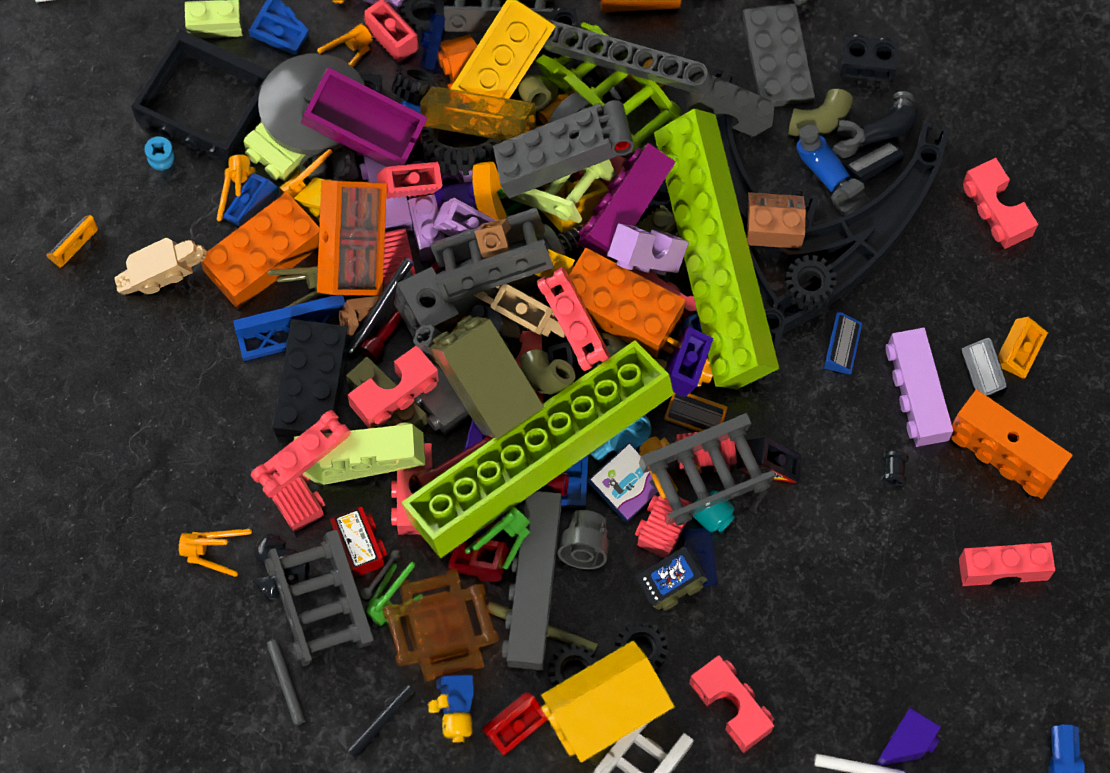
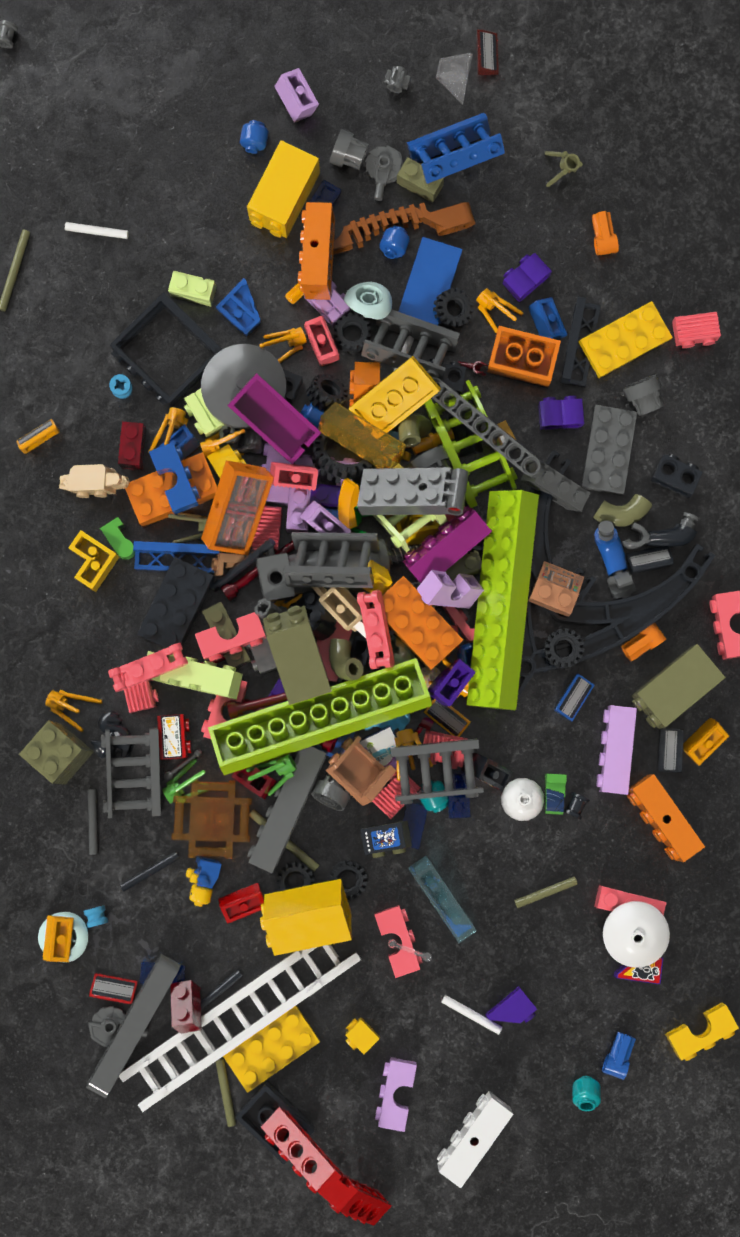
camera: 20 degrees right, 15 degrees up
clear blue plate [420,12,445,70] -> none
medium nougat bracket [475,218,511,258] -> none
none -> olive brick [19,720,94,785]
none -> yellow brick [69,530,119,592]
none -> bright green leg [100,517,135,560]
none -> dark red brick [118,422,146,470]
none -> blue arch [149,442,200,514]
none -> nougat panel [325,735,396,806]
none -> clear hinge [388,939,432,962]
none -> clear light blue slope [408,856,477,943]
none -> dark red hand [413,717,434,735]
none -> clear blue hinge [448,774,470,818]
none -> dark red hand [458,361,488,376]
none -> white cylinder [501,778,544,821]
none -> olive bar [514,876,578,908]
none -> dark purple brick [538,396,584,430]
none -> leg [545,774,567,815]
none -> white dish [603,901,670,967]
none -> slope [614,957,663,984]
none -> orange piece [621,622,667,661]
none -> olive brick [631,644,726,729]

